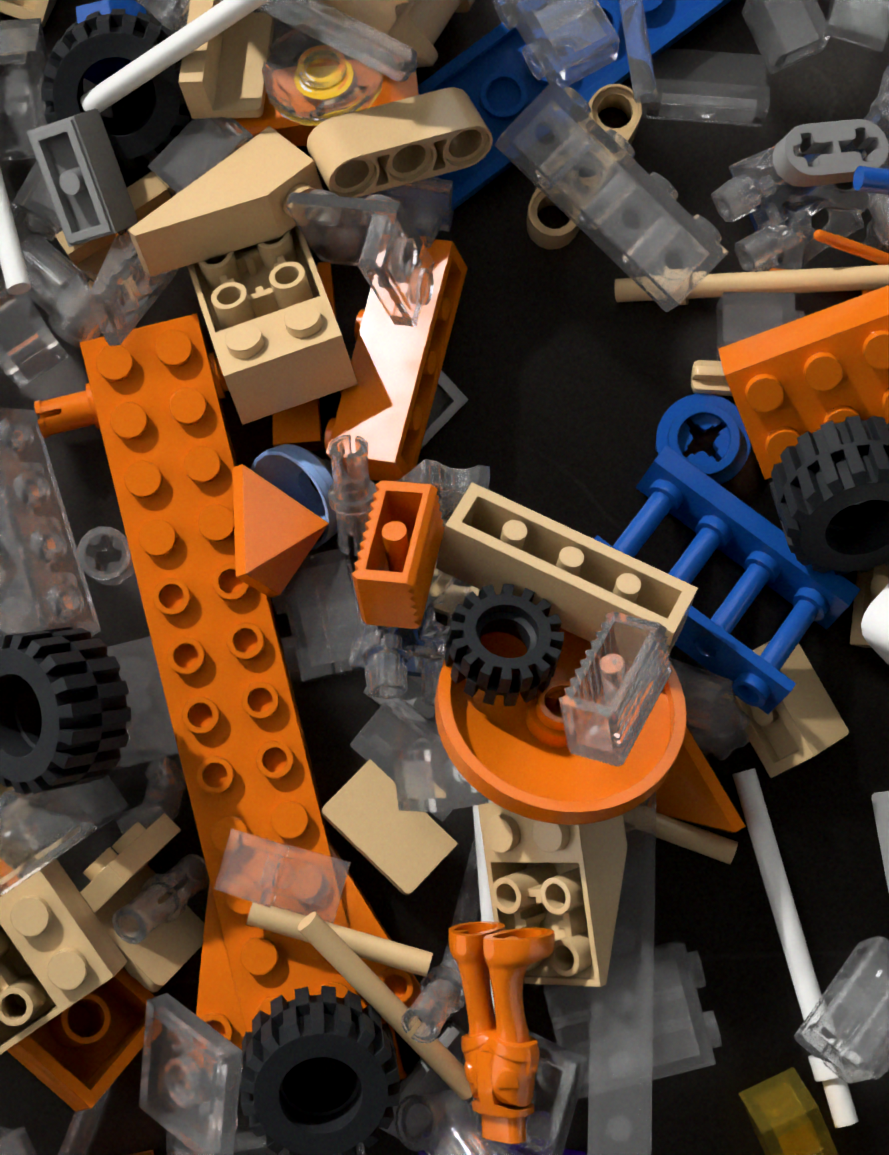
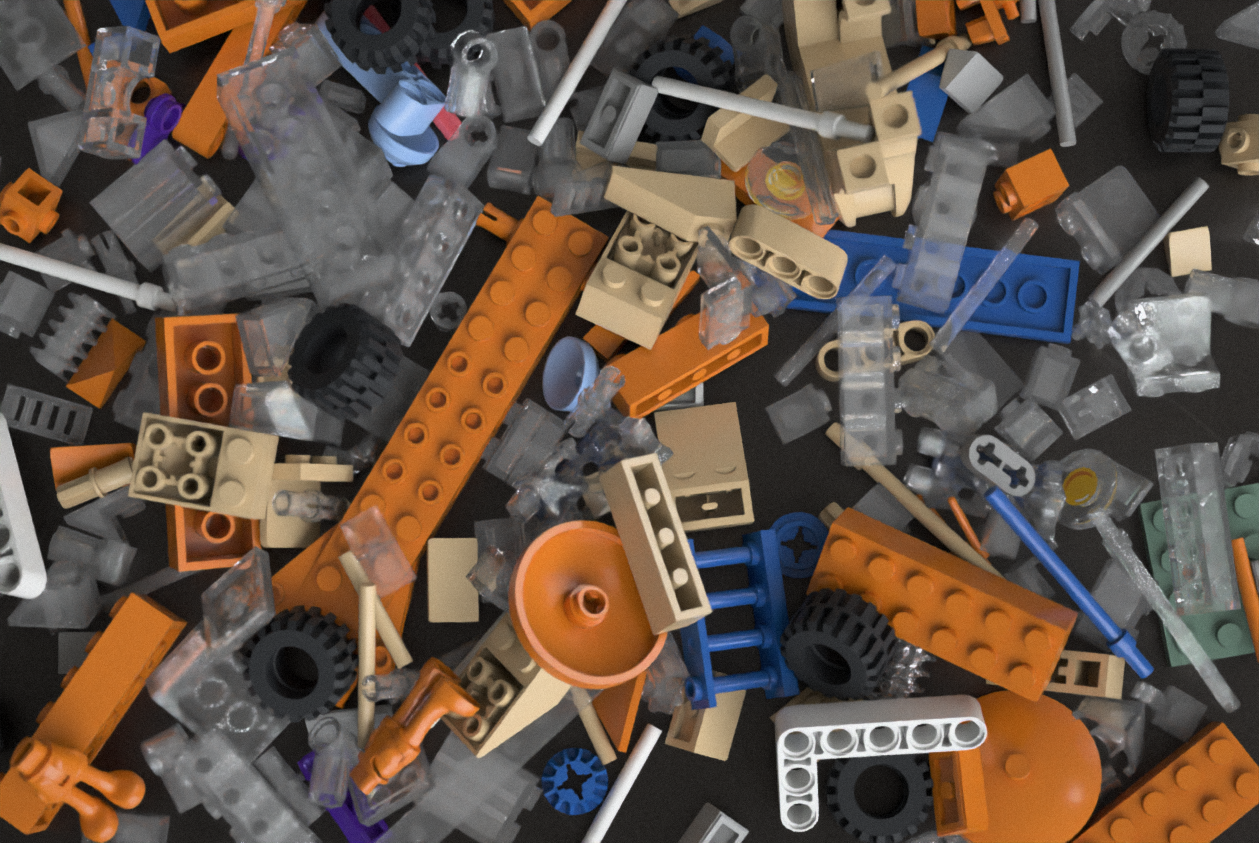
camera: 45 degrees right, 0 degrees up
orange slope [232,464,329,598] -> none
orange brick [351,480,445,629] -> none
black tyre [444,584,564,706] -> none
clear brick [559,611,673,767] -> none
none -> blue gear [542,748,608,815]
none -> tan slope [654,402,754,533]
none -> clear bracket [765,383,832,445]
none -> clear bar [774,255,897,387]
none -> clear brick [898,354,998,437]
none -> clear brick [994,396,1064,463]

